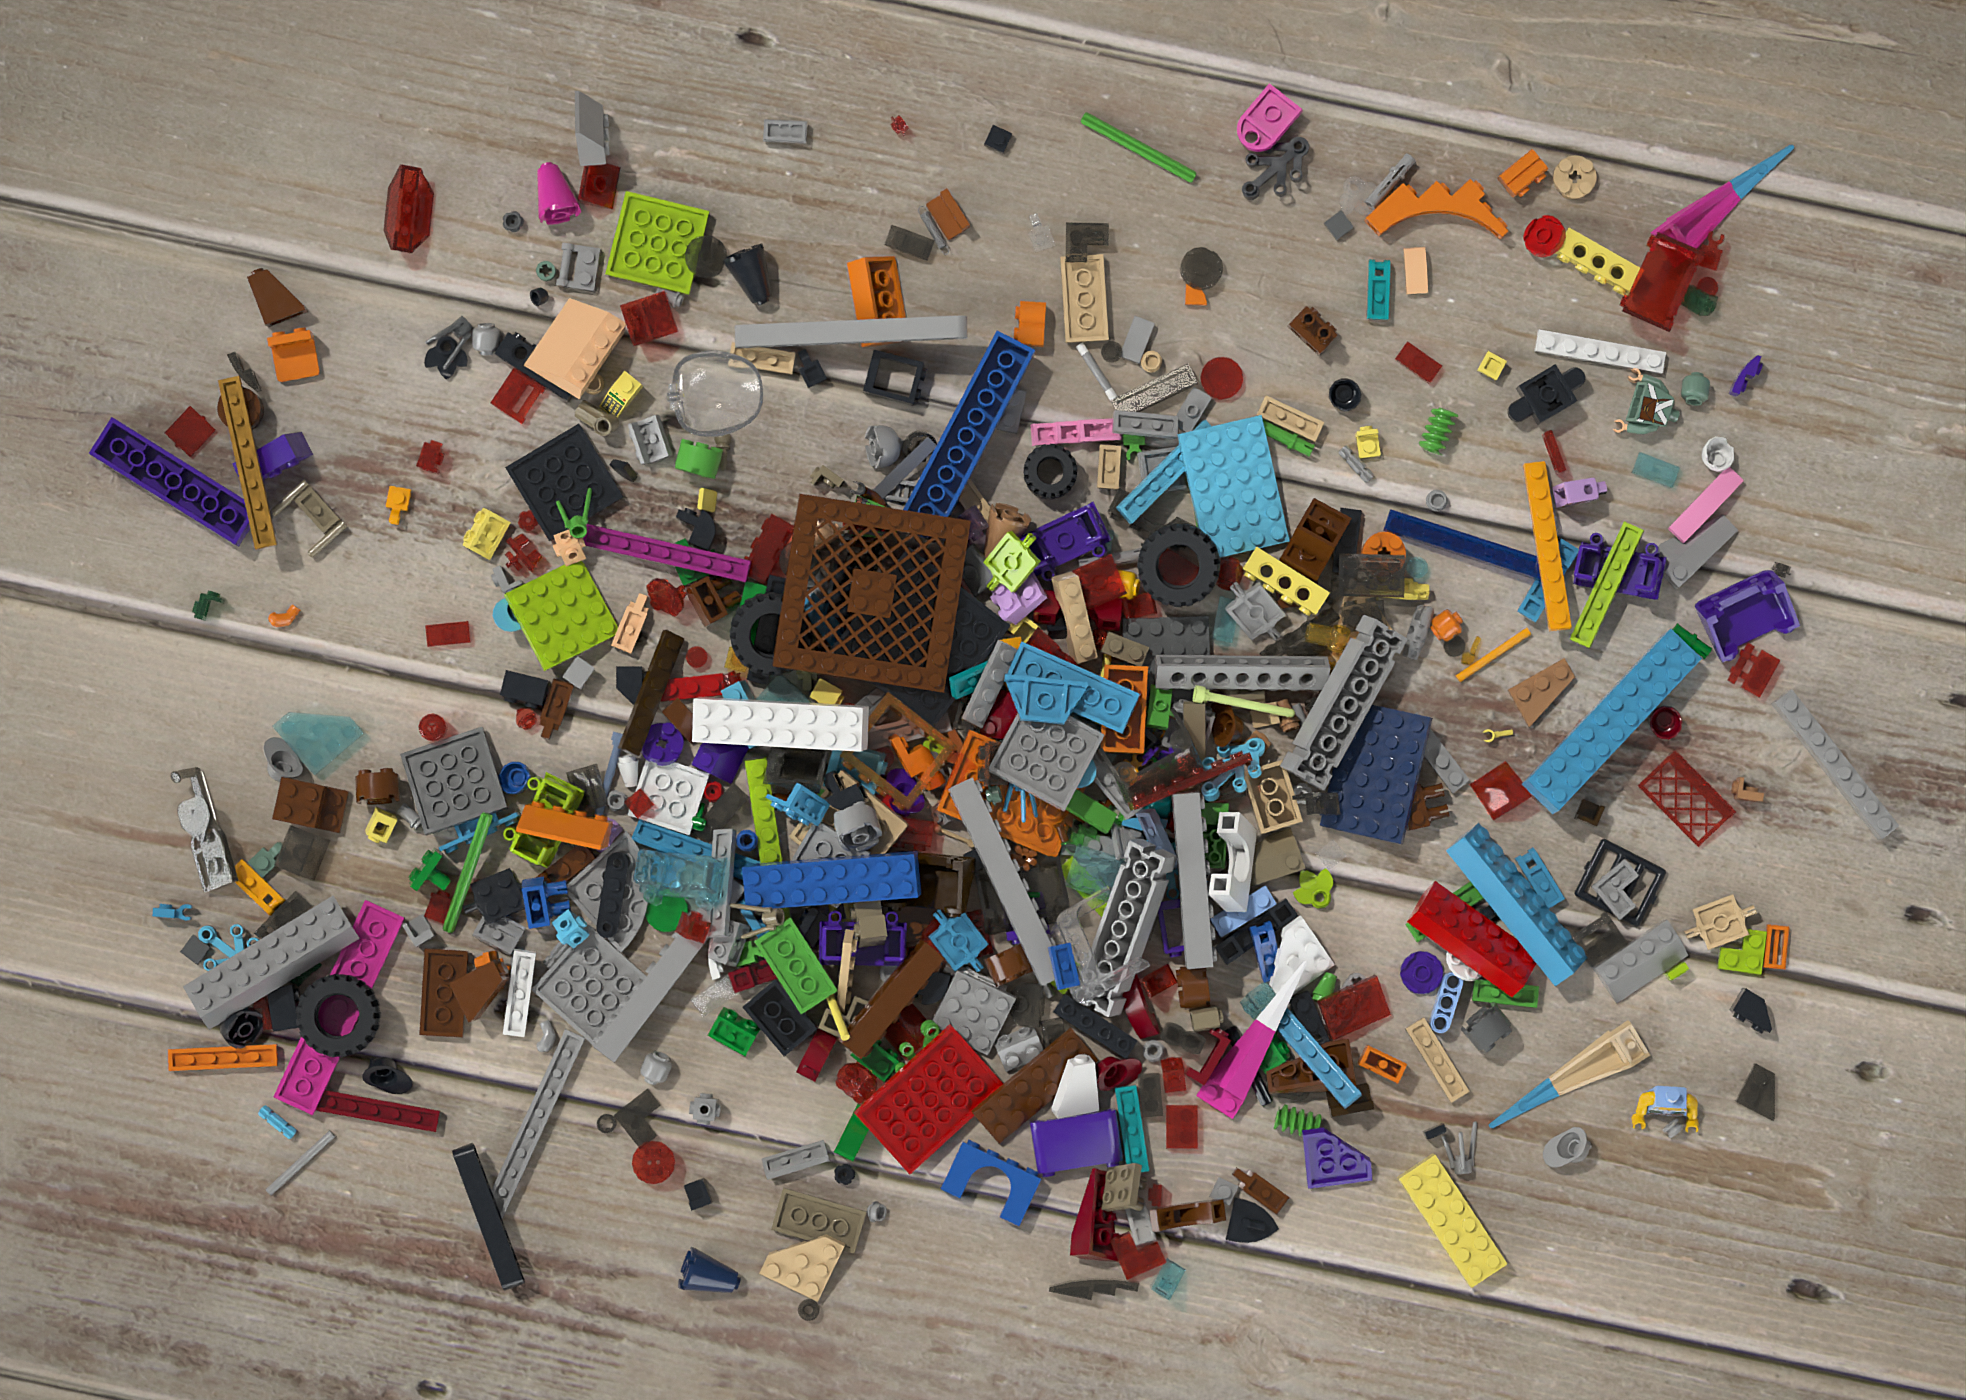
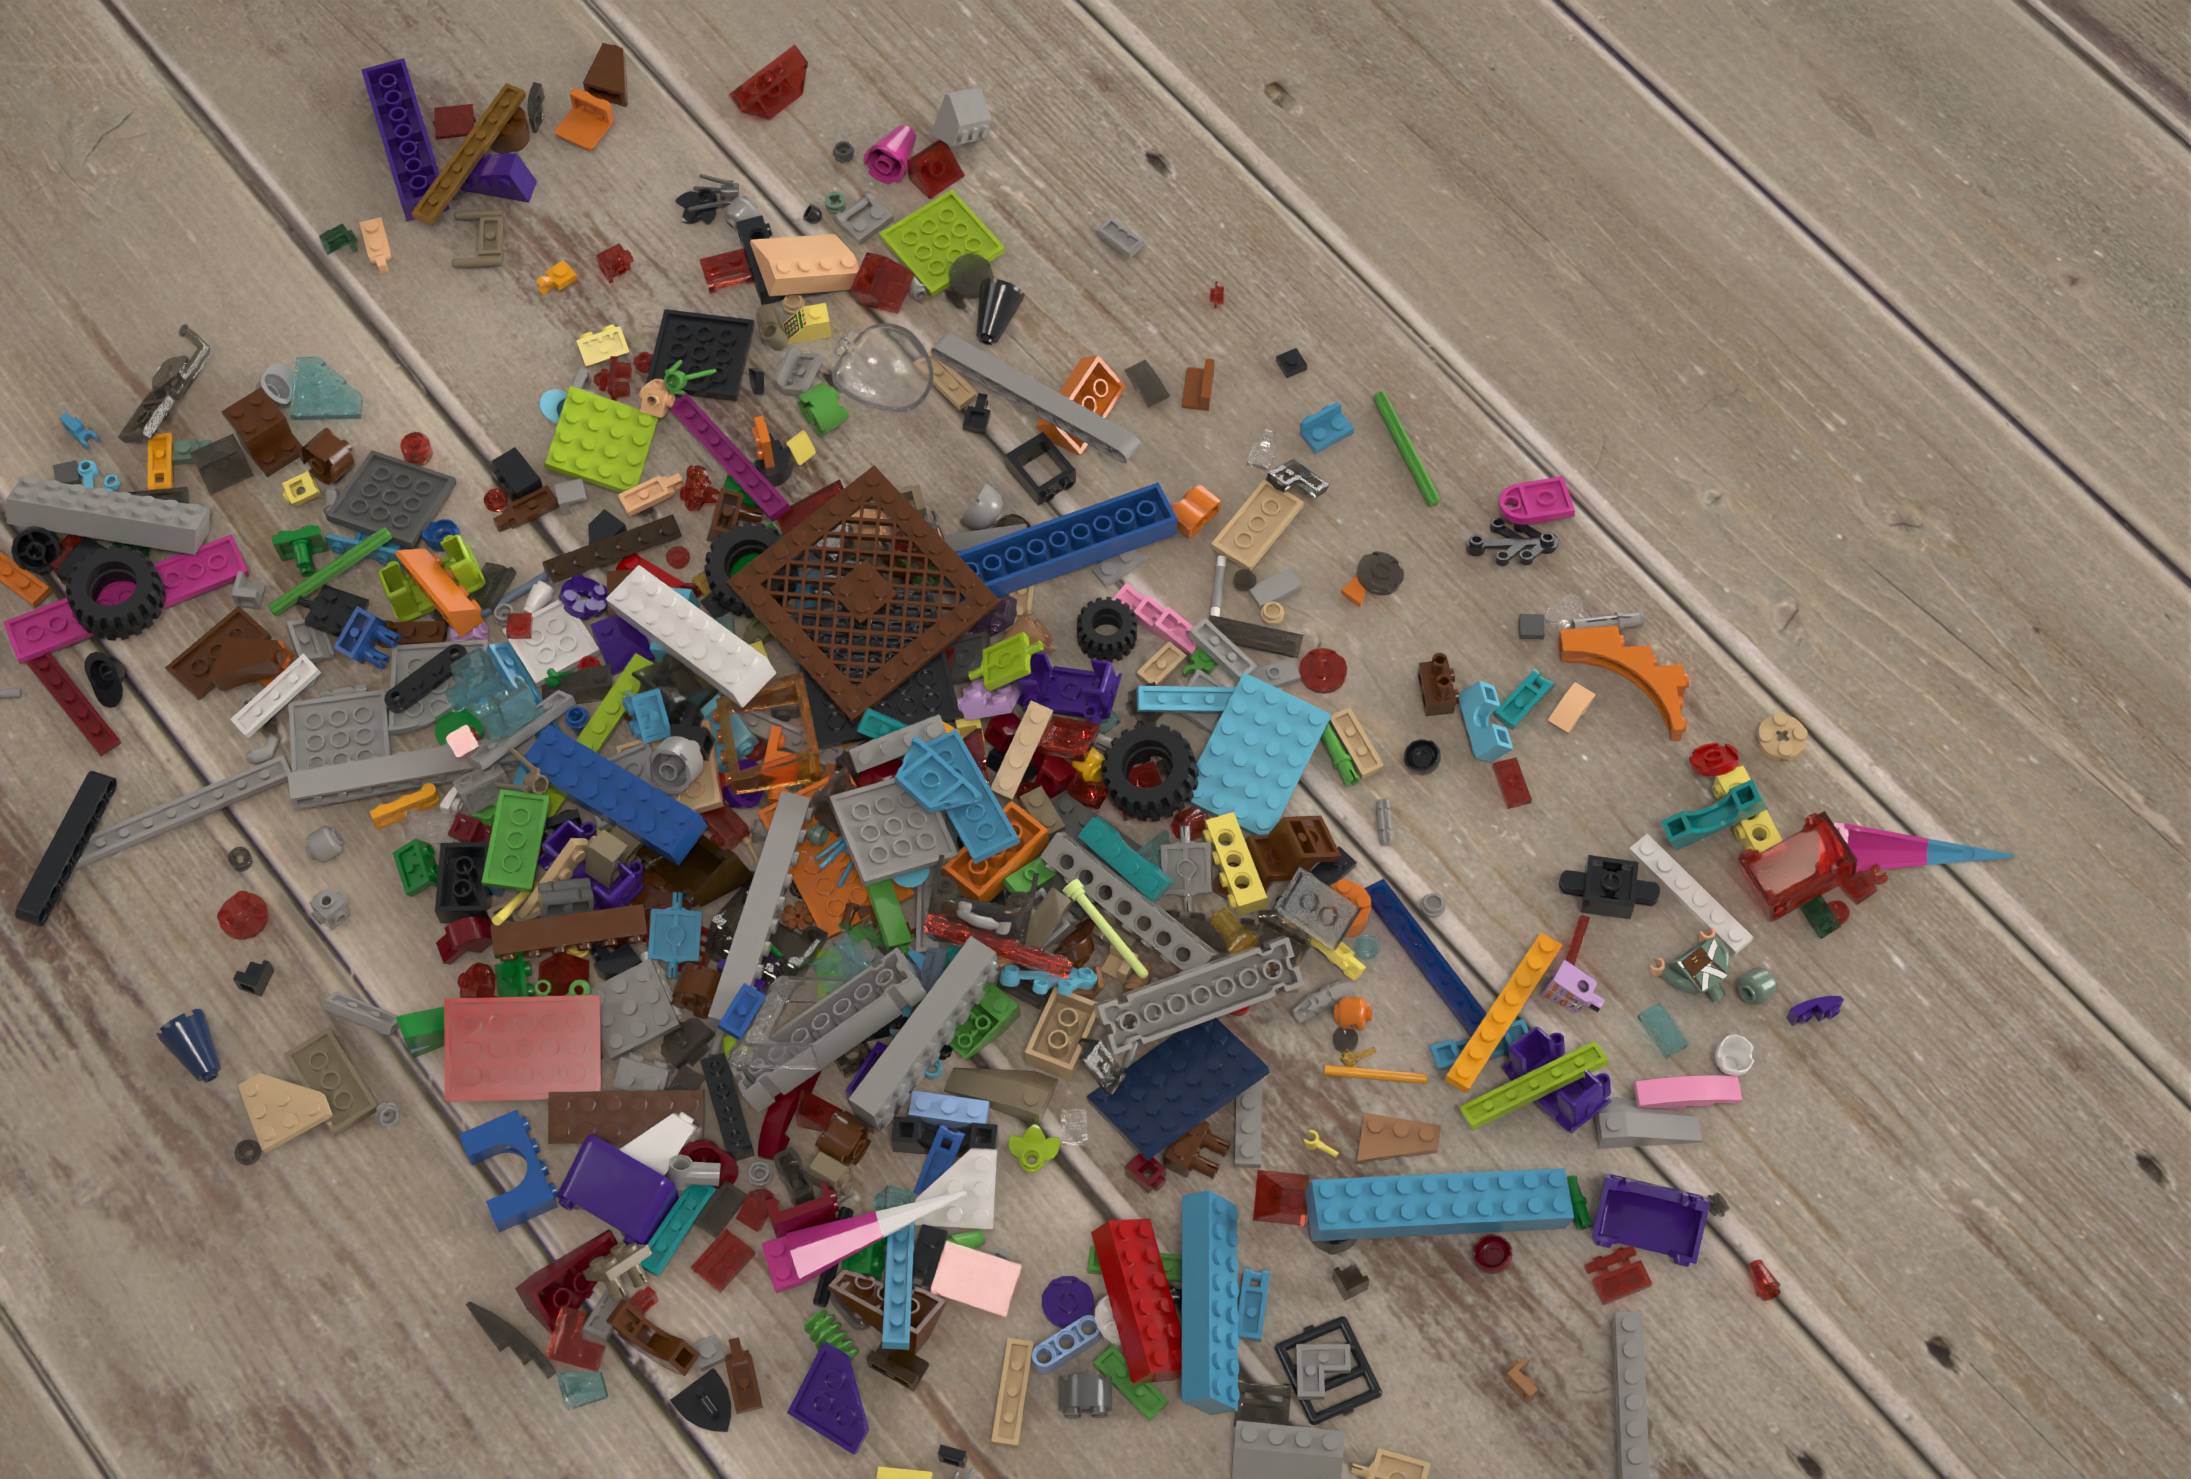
camera: 45 degrees right, 25 degrees down
orange arm [268,604,301,627] -> none
clear red bracket [424,890,452,924] -> none
clear red plate [425,621,471,647] -> none
medium azure brick [552,909,590,949] -> none
clear smoke plate [614,1088,661,1149] -> none
dark tan bar [714,430,731,471] -> none
black plate [834,1164,855,1185] -> none
light grey piece [918,206,949,255] -> none
white arch [1209,812,1257,912] -> none
light yellow bracket [1355,426,1381,459] -> none
orange brick [1357,1045,1407,1083] -> none
bright green piece [1418,408,1459,455] -> none
light yellow plate [1477,351,1507,381] -> none
orange brick [1497,149,1548,198] -> none
clear red fence [1637,749,1736,847] -> none
none -> light nougat hinge [359,217,392,274]
none -> light orange plate [369,783,440,830]
none -> dark grey brick [538,878,593,918]
none -> light grey piece [668,1155,720,1190]
none -> orange plate [751,415,775,468]
none -> light grey arm [956,901,1011,935]
none -> teal arch [1078,816,1174,901]
none -> dark red brick [1126,1153,1166,1194]
none -> dark azure bracket [1300,401,1354,454]
none -> medium azure arch [1459,681,1513,762]
none -> teal arch [1661,779,1768,850]
none -> clear red cone [1748,1260,1781,1301]

